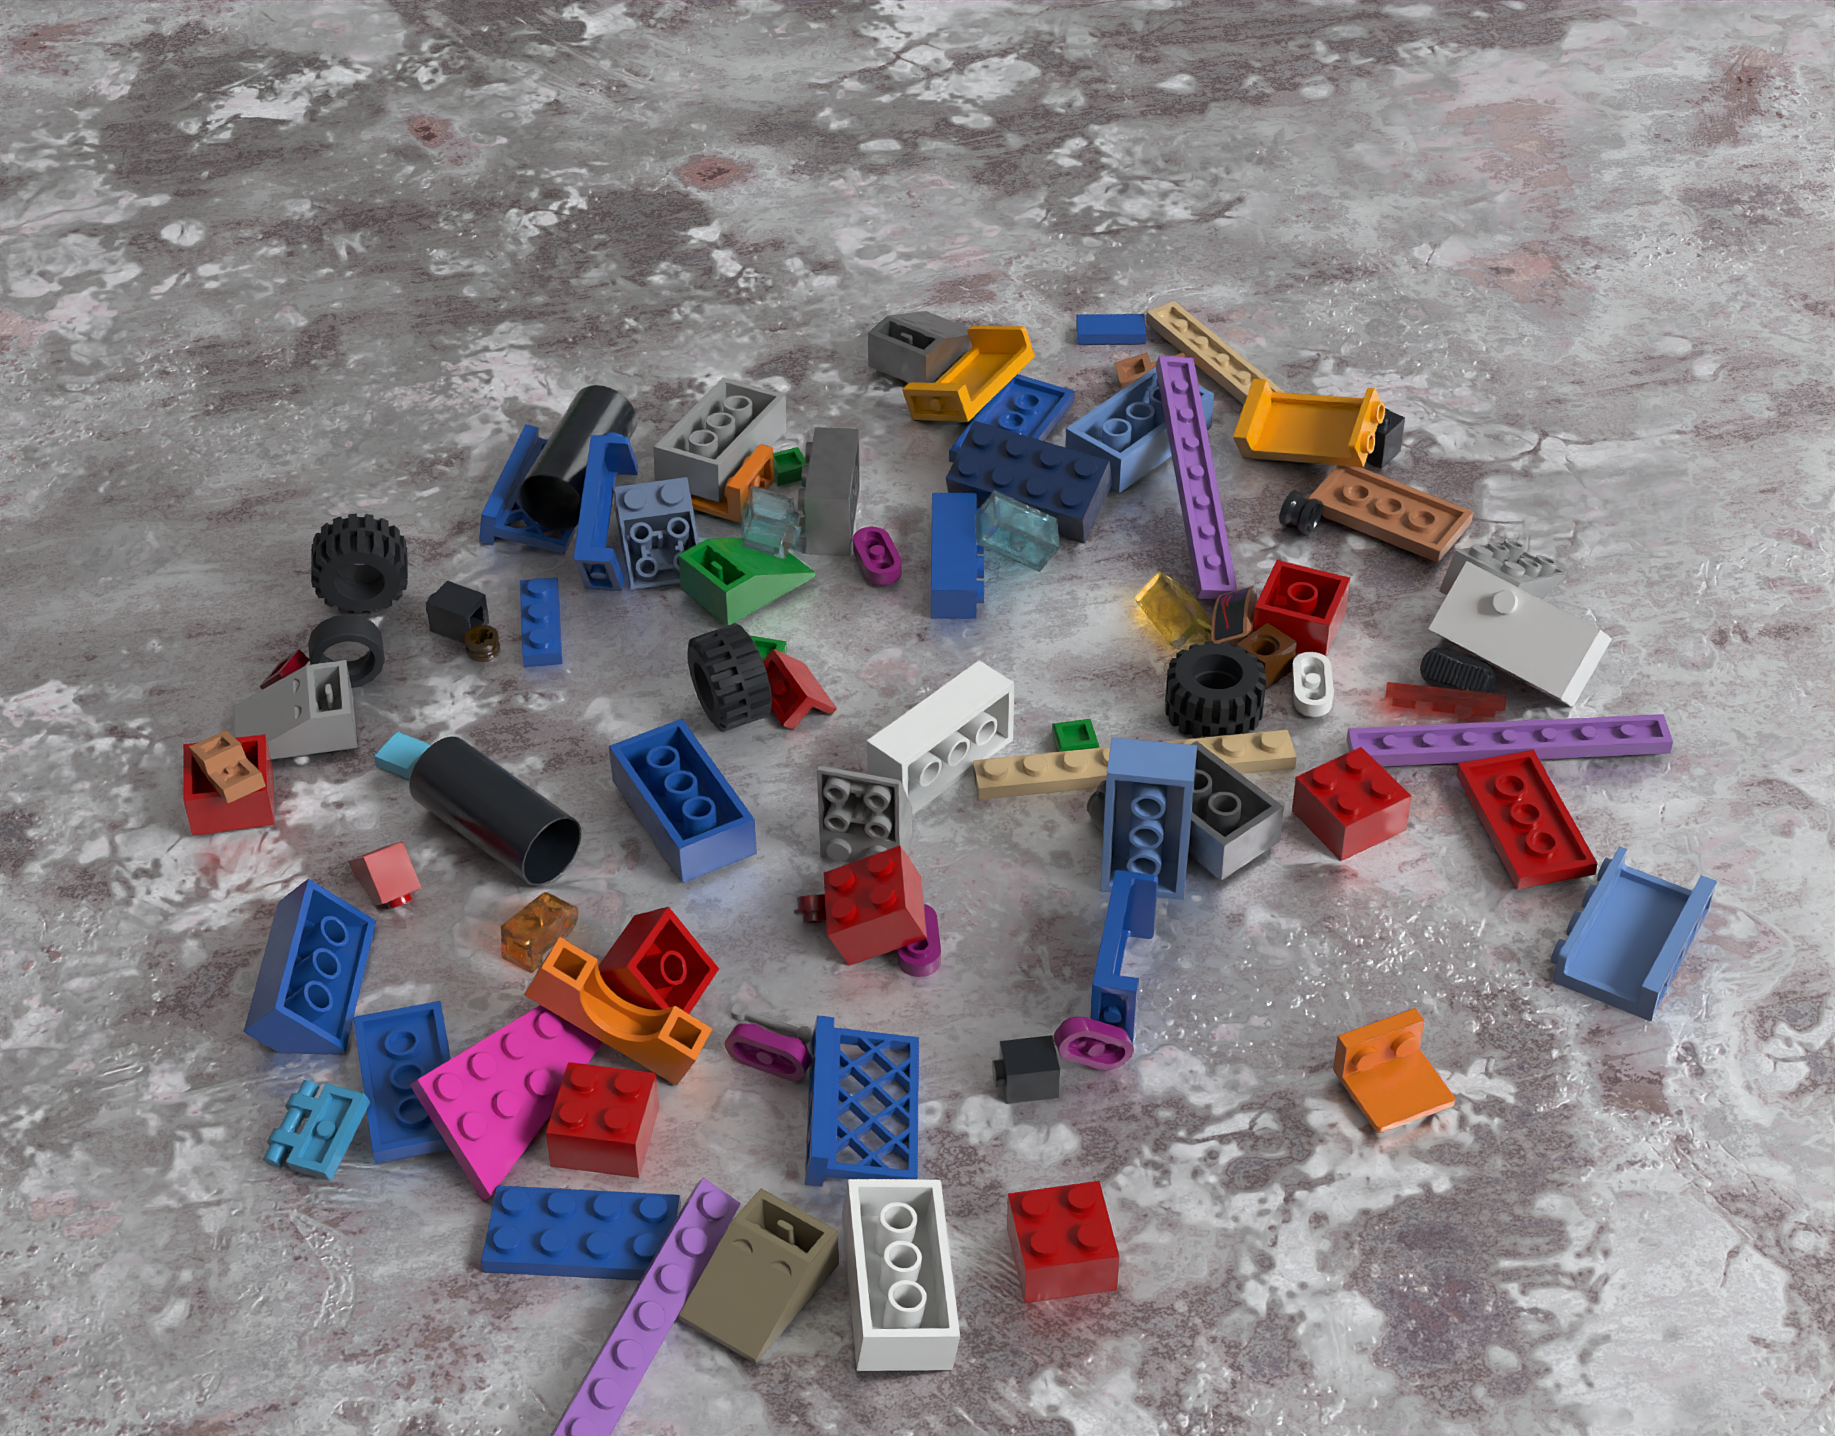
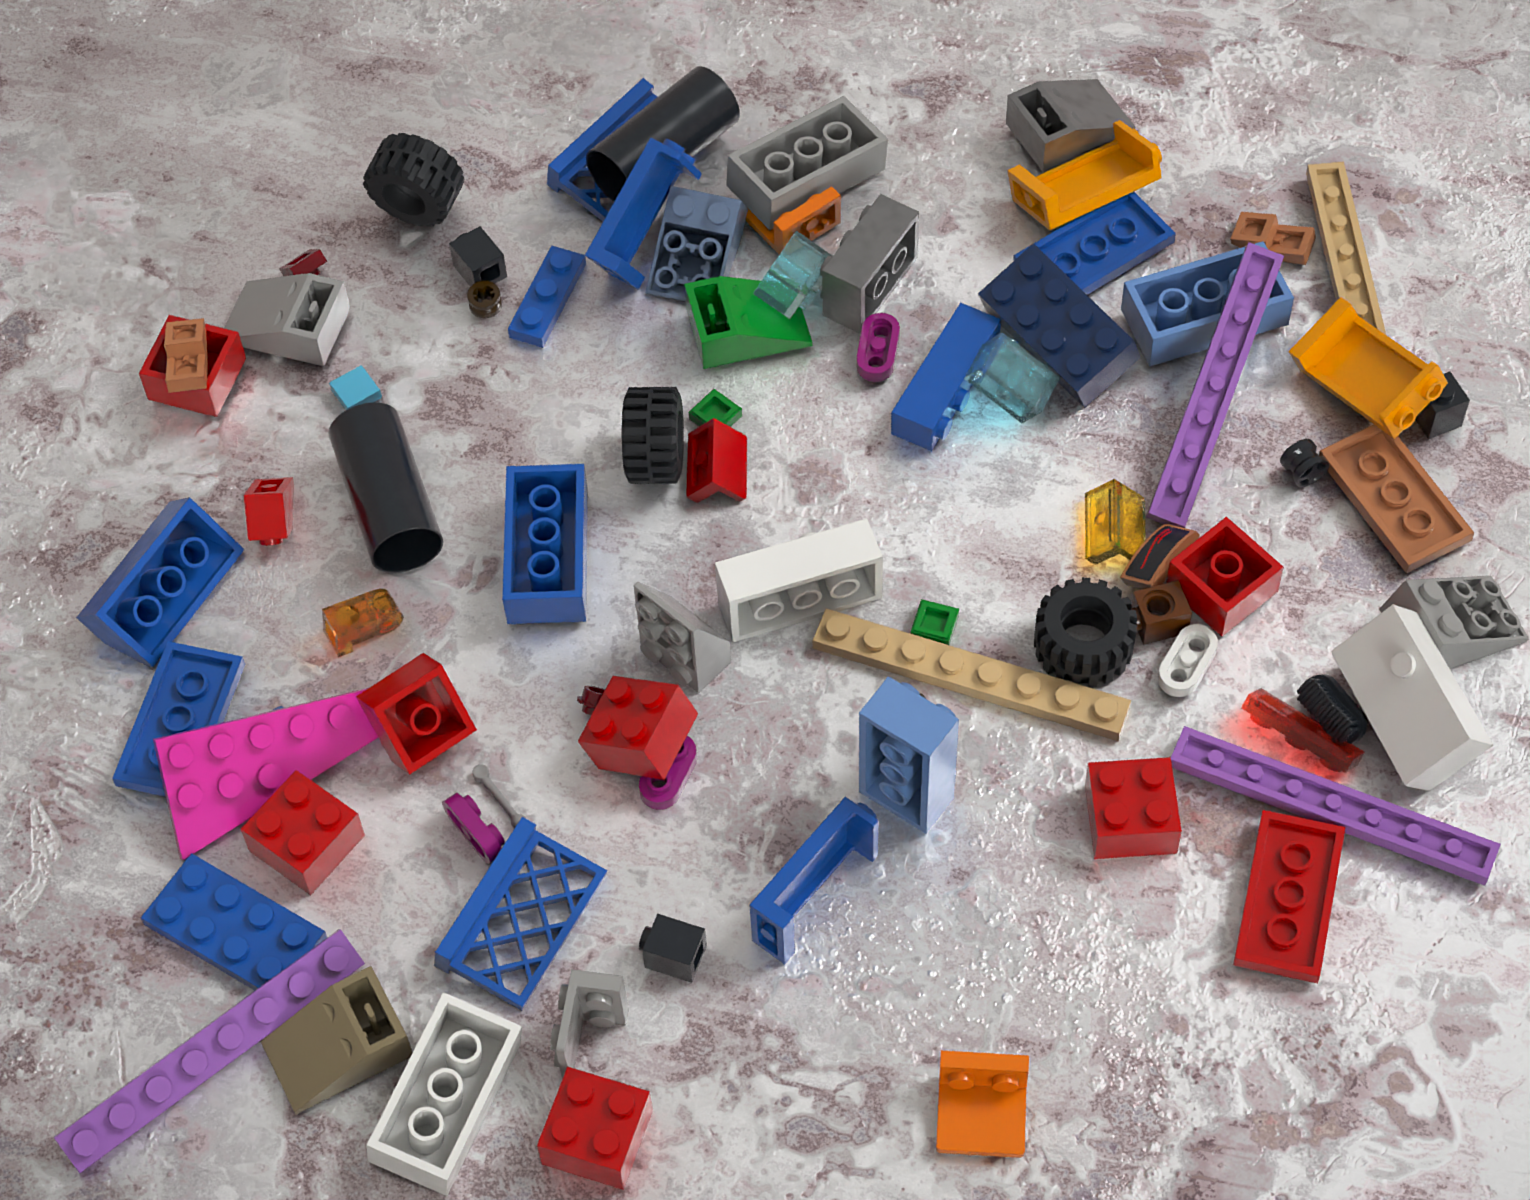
camera: 30 degrees right, 15 degrees up
dark azure plate [263,1080,370,1181] -> none
black tyre [308,614,385,688] -> none
orange arch [524,937,713,1086] -> none
green tile [773,447,809,486] -> none
magenta plate [1053,1017,1134,1070] -> none
blue tile [1076,314,1146,345] -> none
flat silver brick [1188,741,1284,880] -> none
medium blue panel [1550,846,1717,1021] -> none
none -> light grey bracket [550,969,629,1079]

